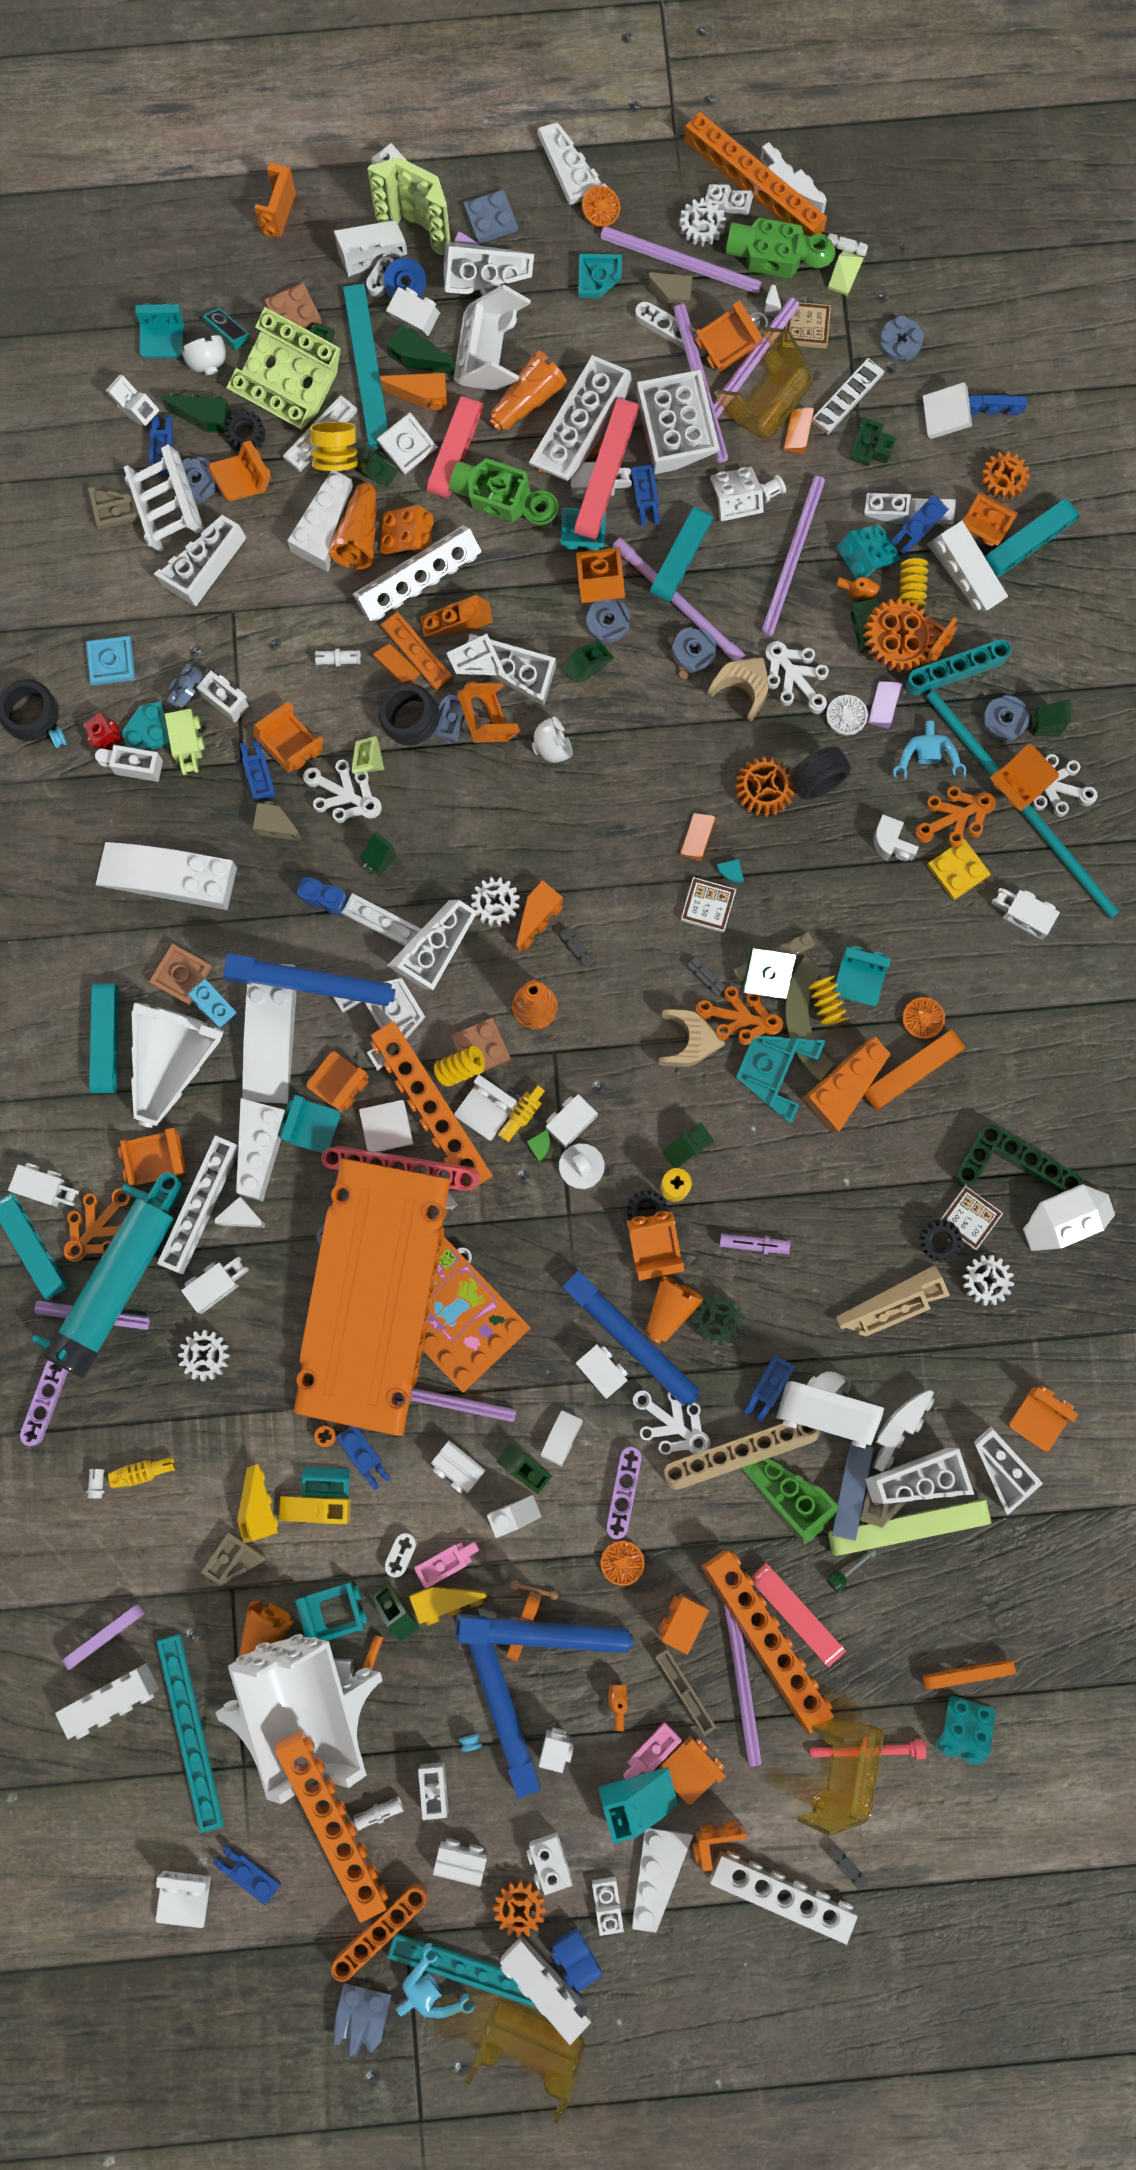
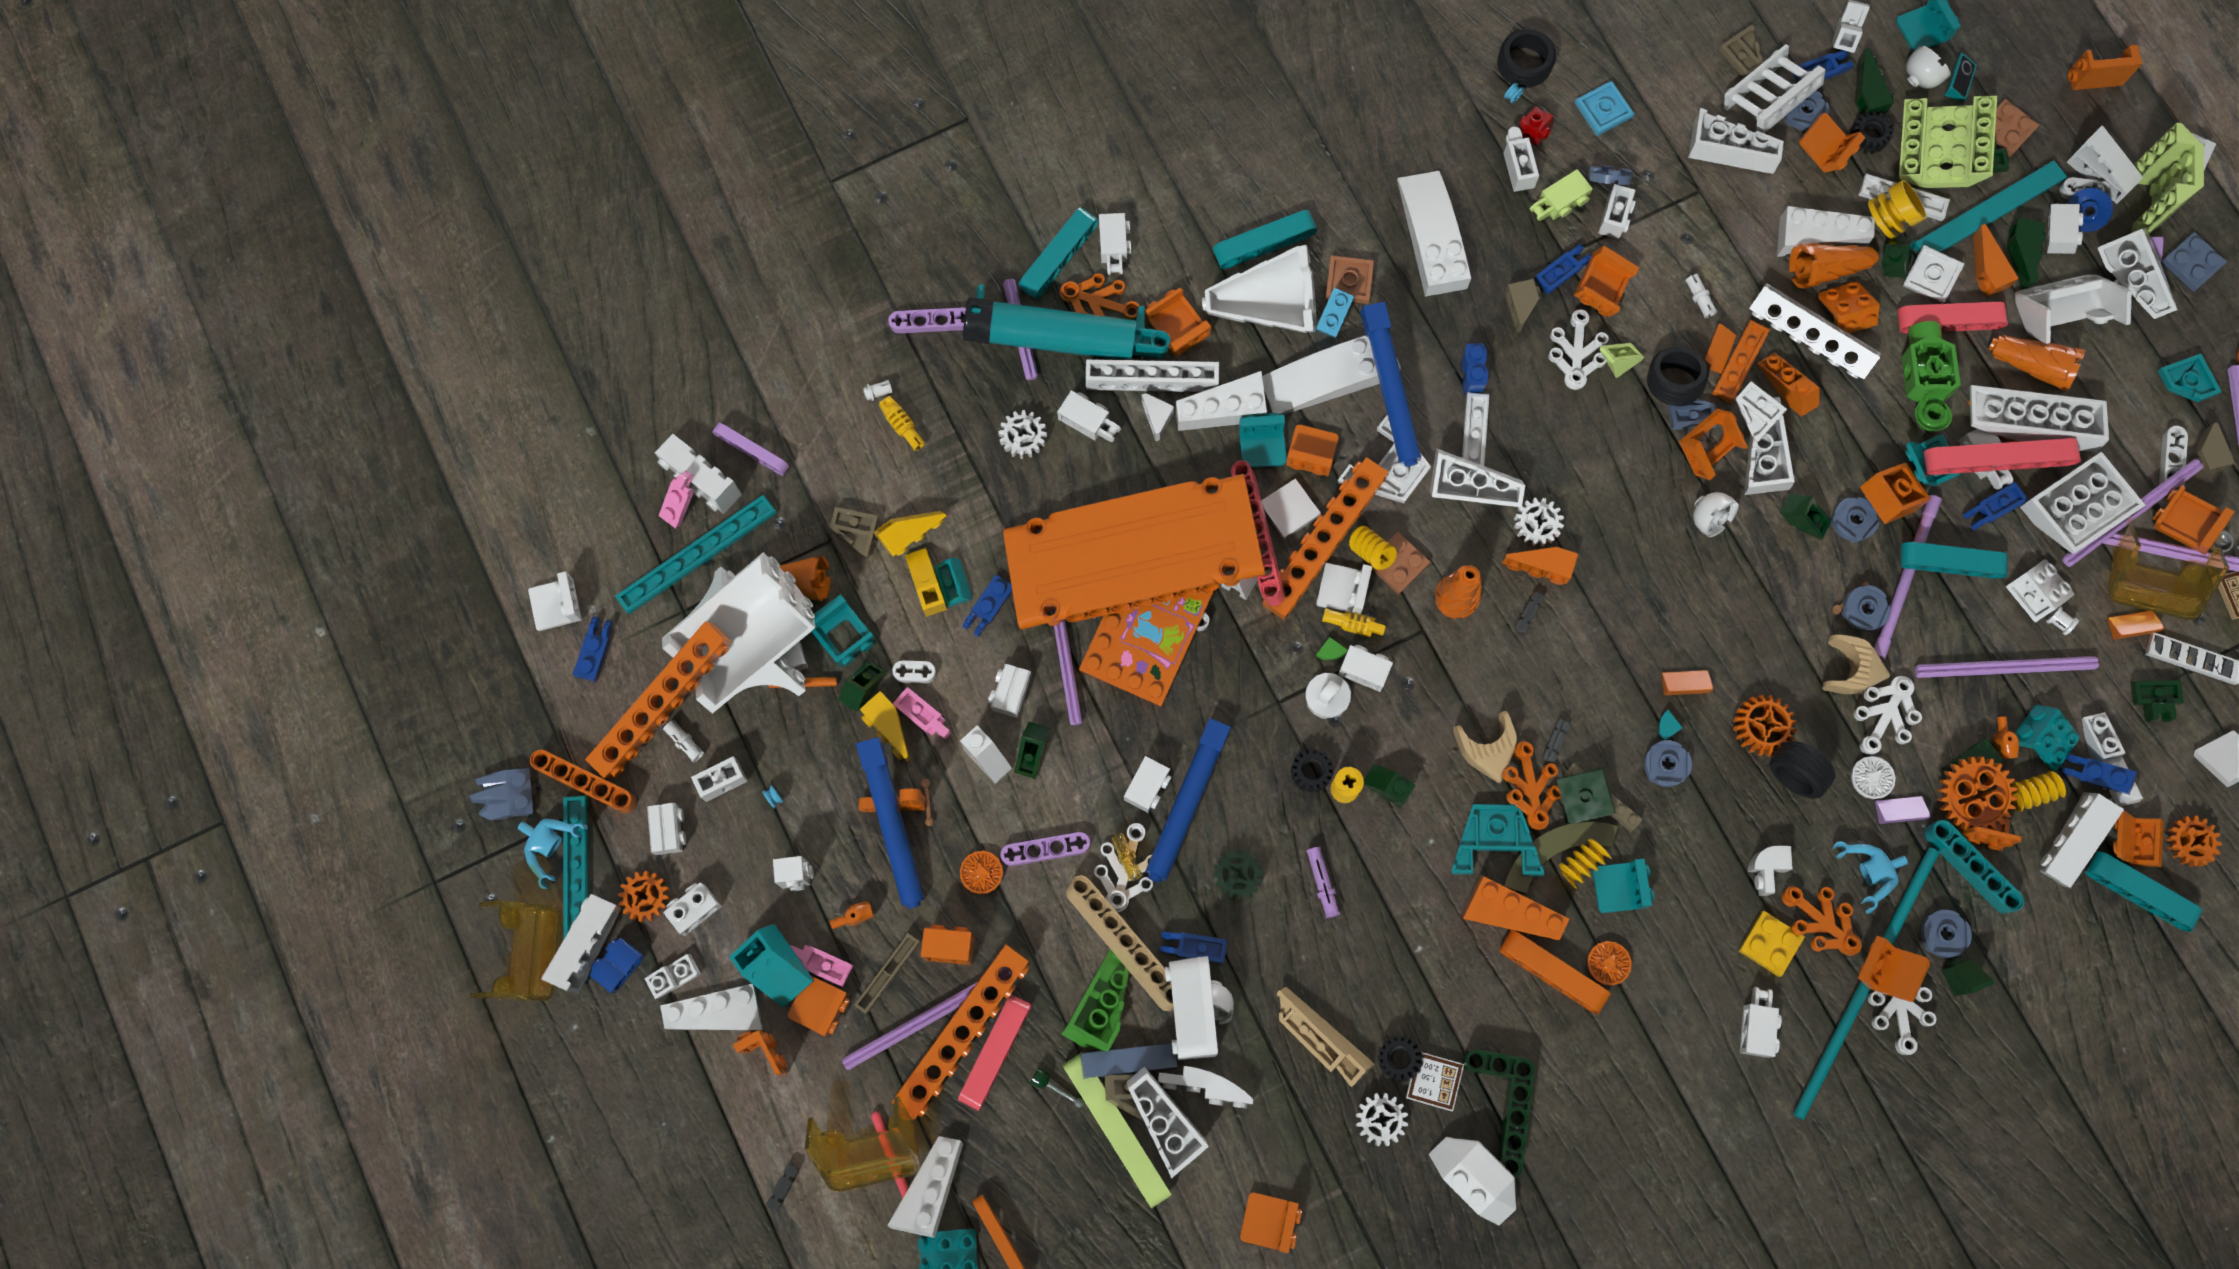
camera: 70 degrees right, 5 degrees down
teal plate [122,701,170,751] -> none
orange bush [314,1426,337,1447] -> none
dark green slope [360,831,397,877] -> none
blue brick [468,1643,541,1799] -> none
white slope [541,1410,583,1467] -> none
orange panel [627,1211,685,1281] -> none
orange cone [646,1276,703,1343] -> none
tile [681,877,736,933] -> none
white brick [709,1850,858,1945] -> none
white wedge [974,1427,1043,1515] -> none
none -> bright pink hinge [659,470,694,529]
none -> white wing [887,1136,963,1238]
none -> clear yellow pin [1111,834,1142,881]
none -> sand blue plate [1643,740,1692,787]

